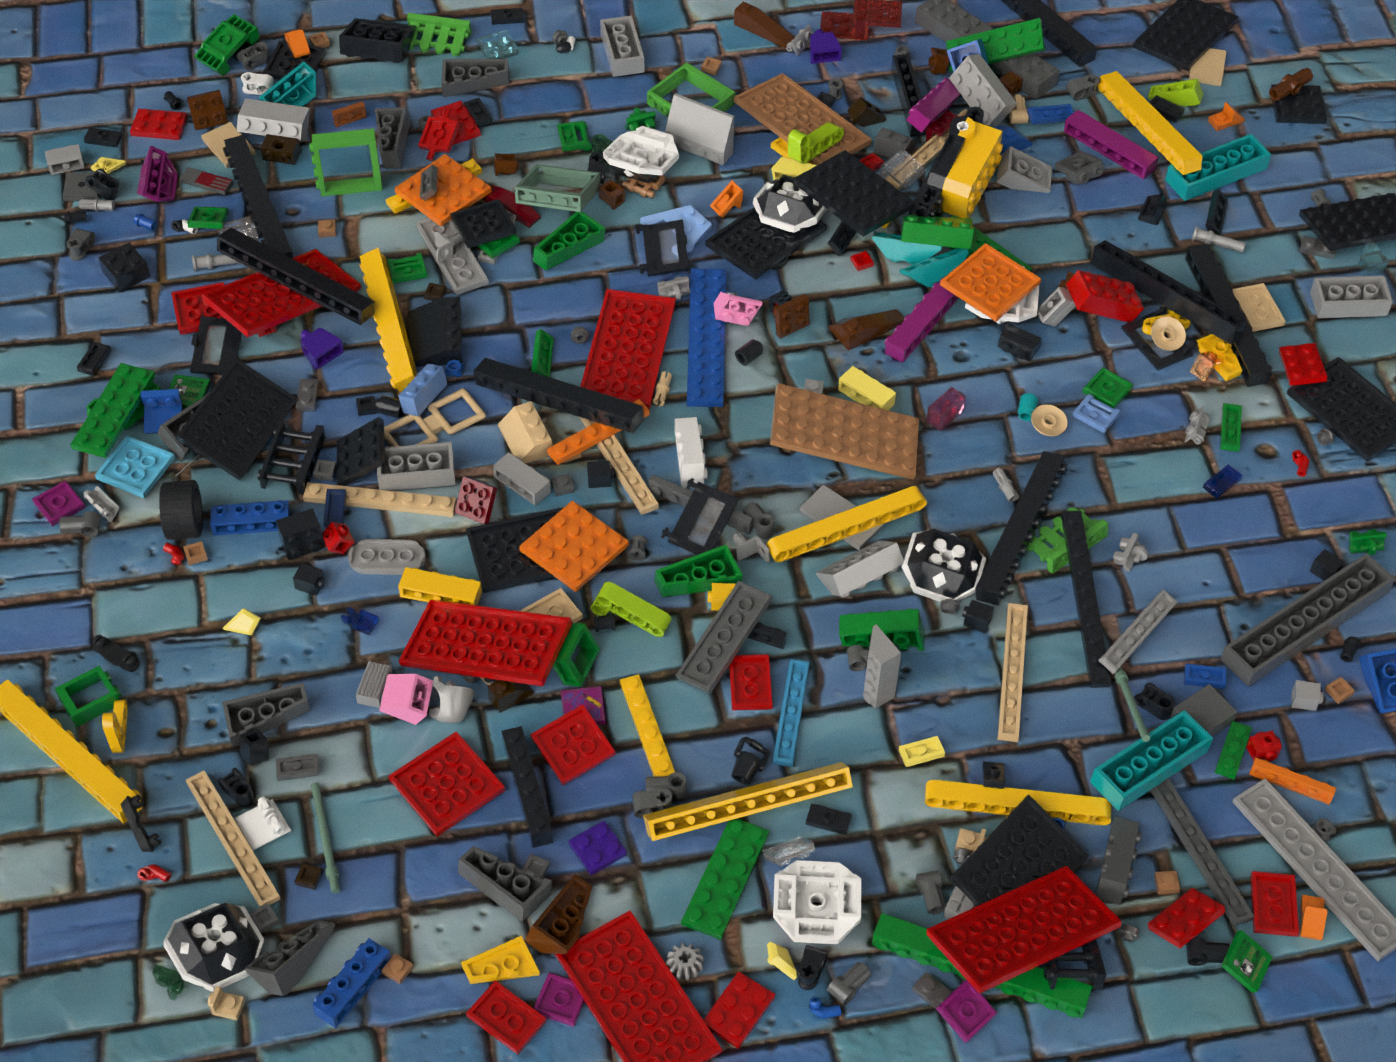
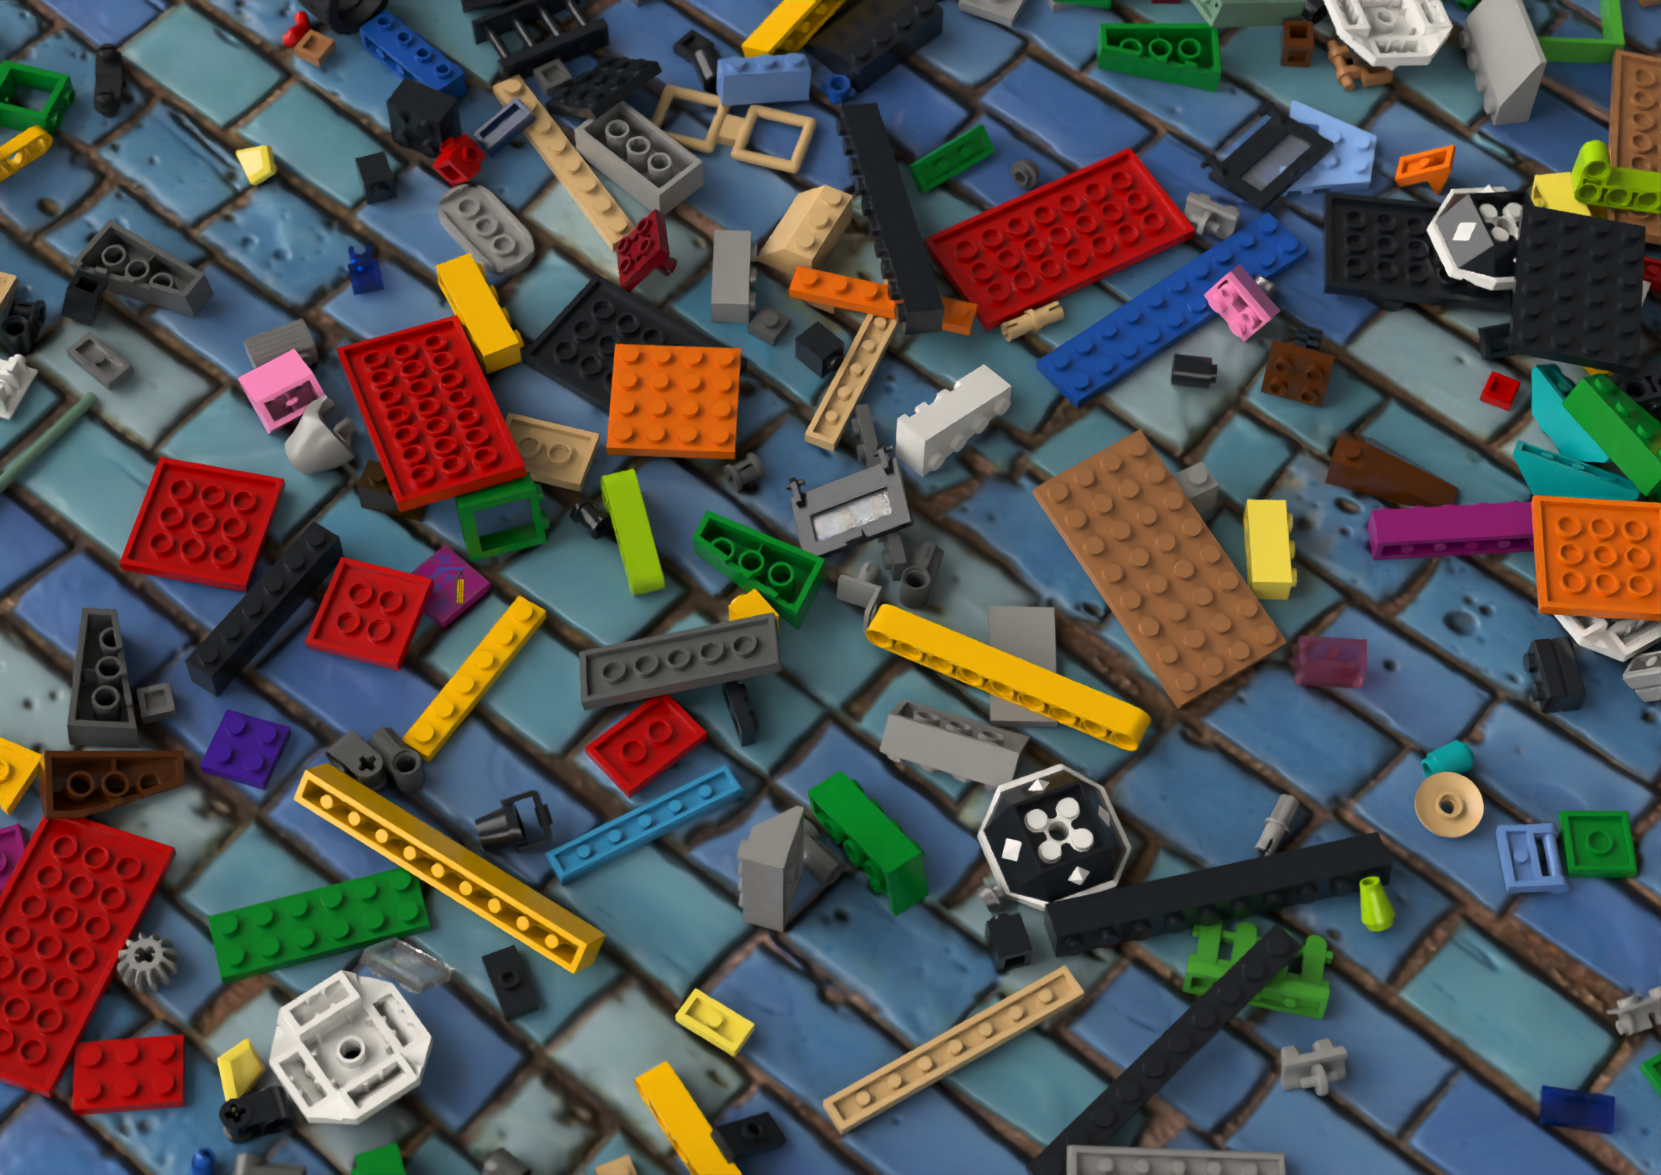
camera: 50 degrees right, 5 degrees up
none -> lime cone [1359,876,1396,931]

